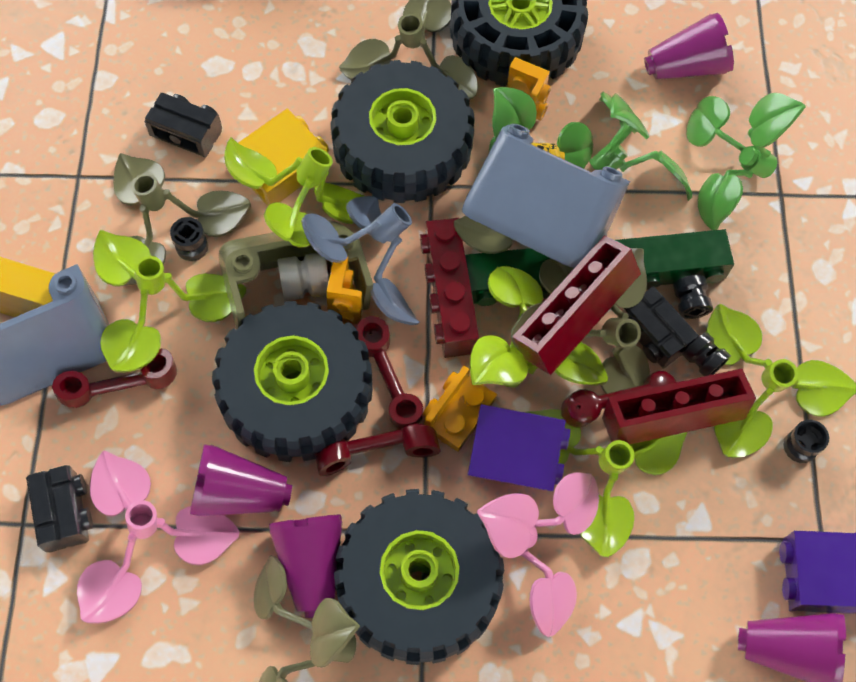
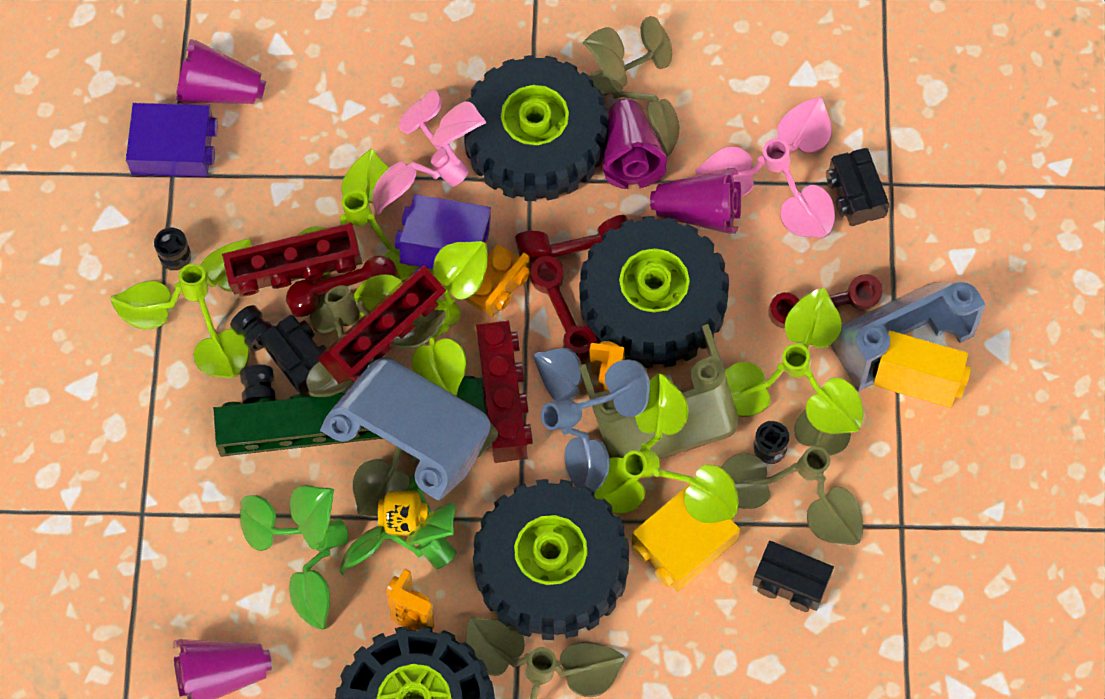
camera: 175 degrees left, 0 degrees up
bright green plant [686,93,806,230] -> none

